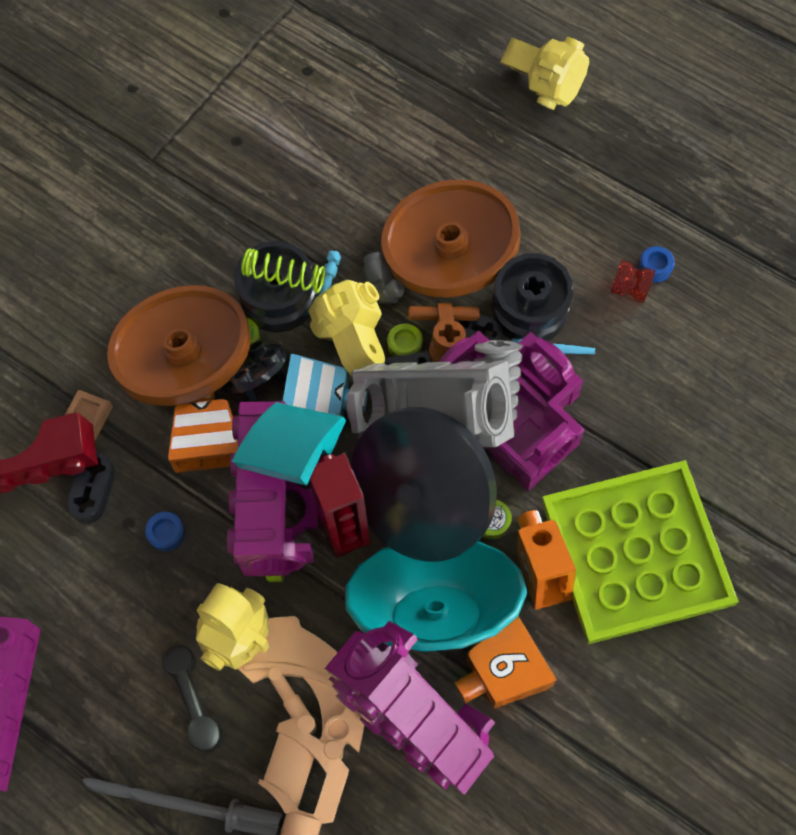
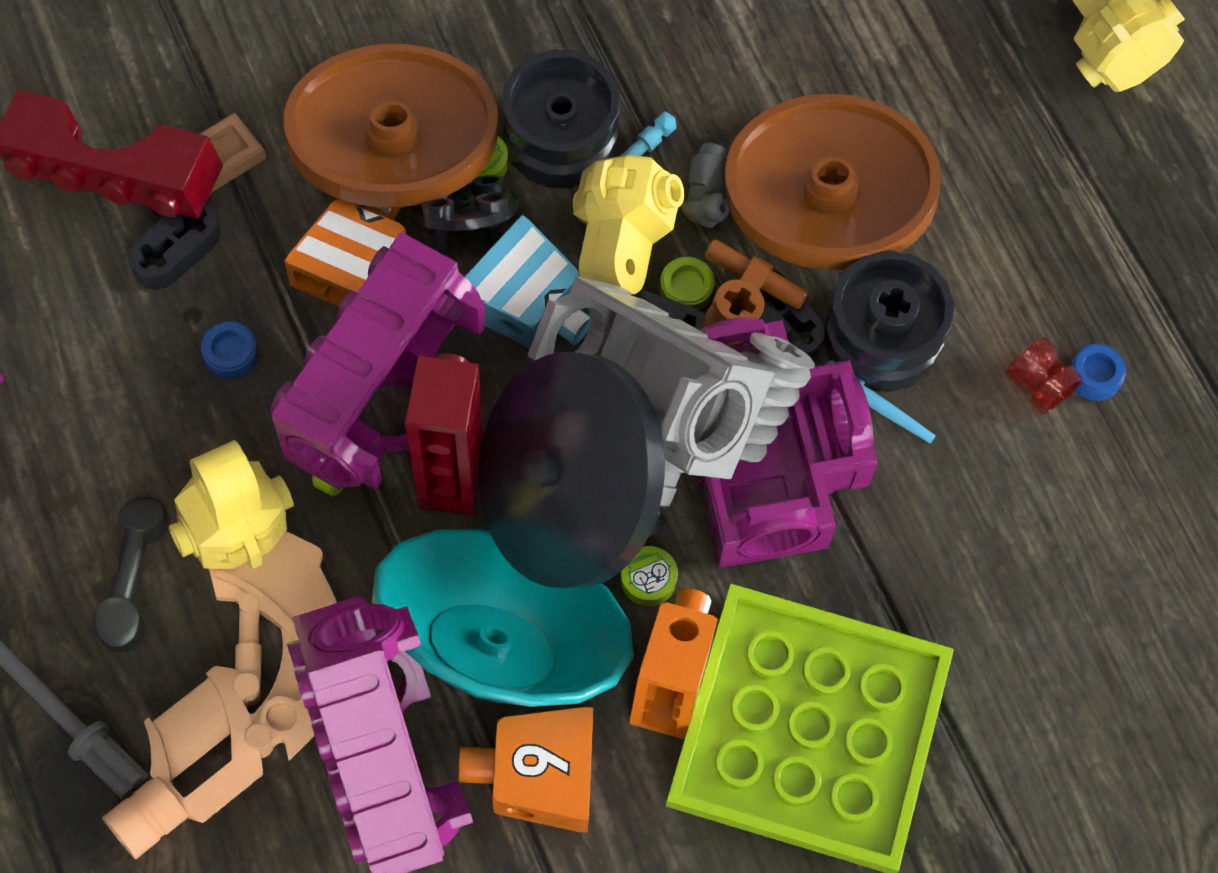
camera: 25 degrees right, 0 degrees up
teal slope [232,402,346,485] -> none
lime piece [241,248,325,294] -> none

